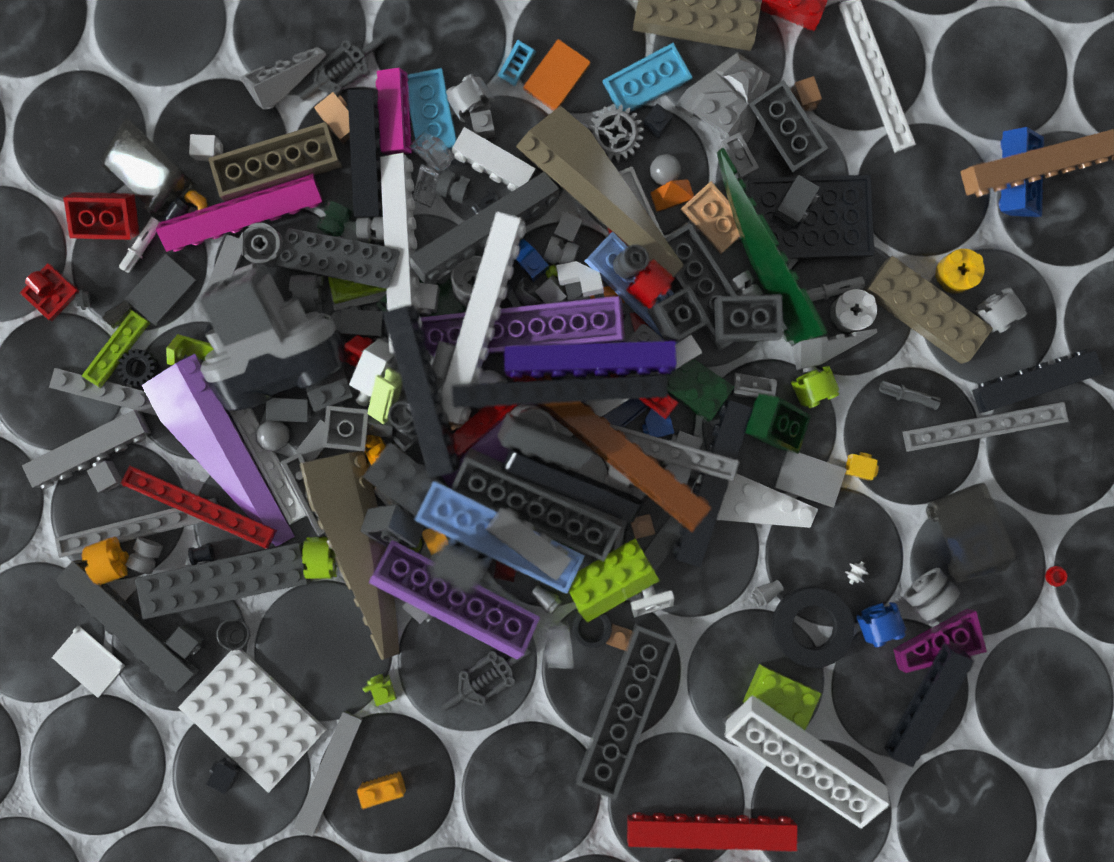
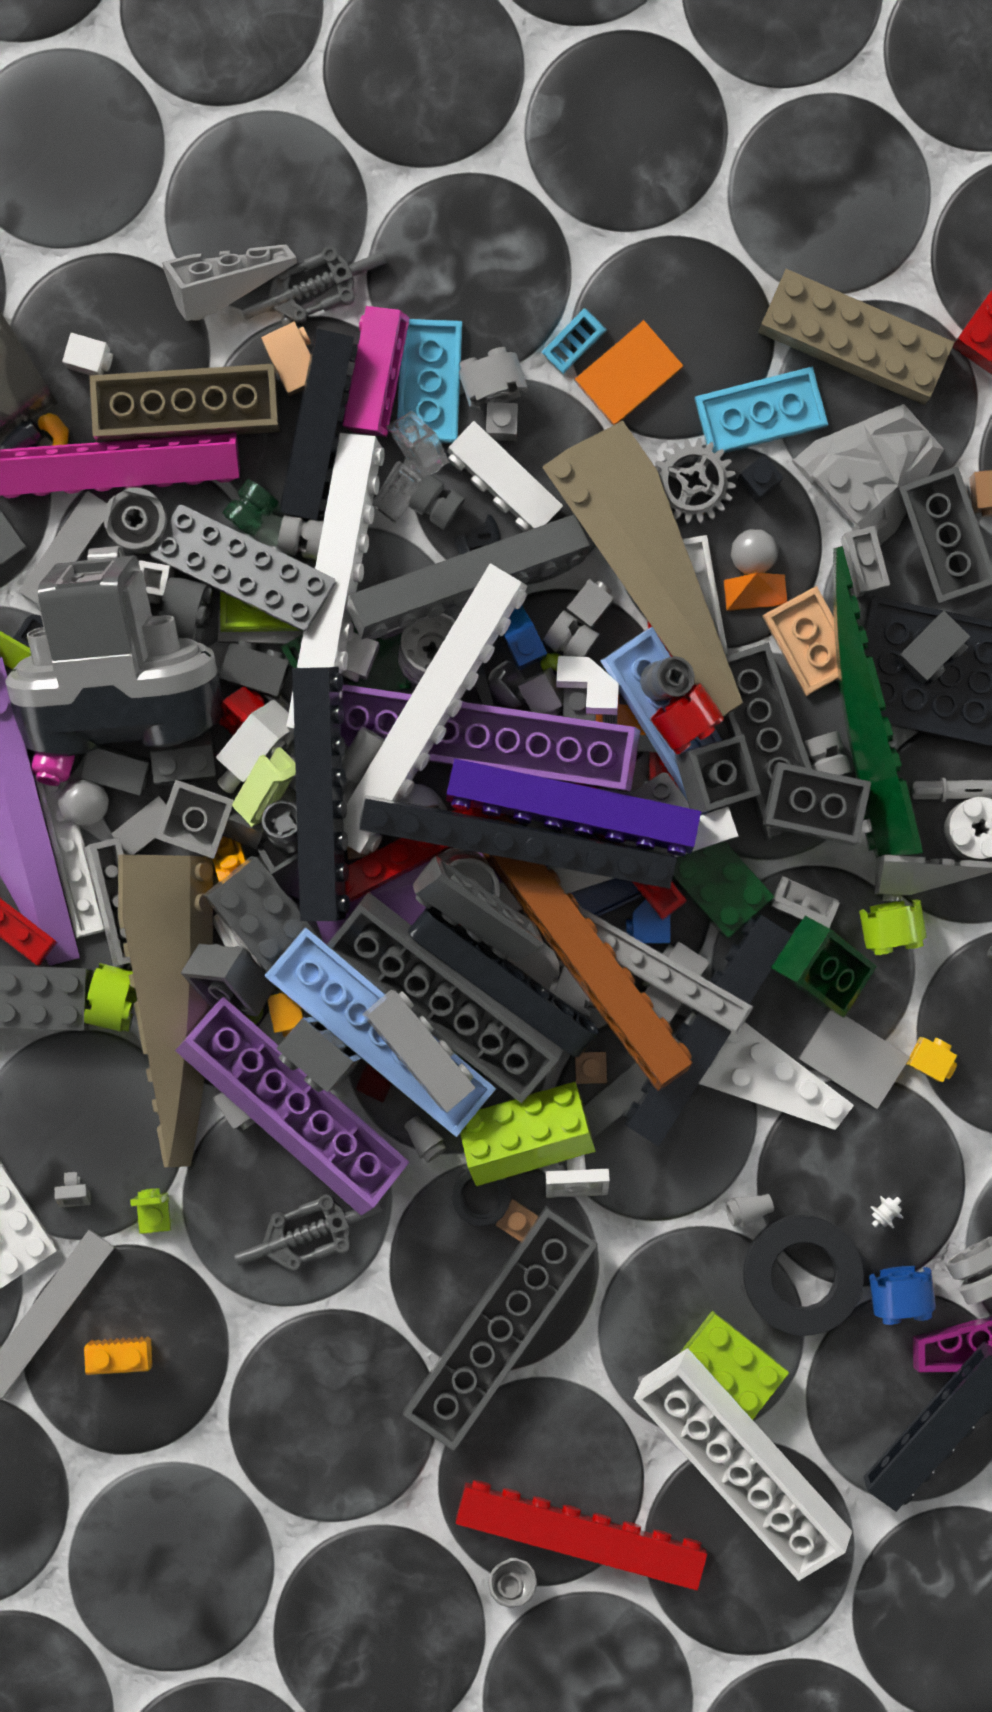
camera: 10 degrees right, 0 degrees up
clear slope [540,621,574,669] -> none
none -> dark pink head [31,753,75,786]
none -> light grey tile [55,1172,91,1208]
none -> white brick [139,560,175,604]

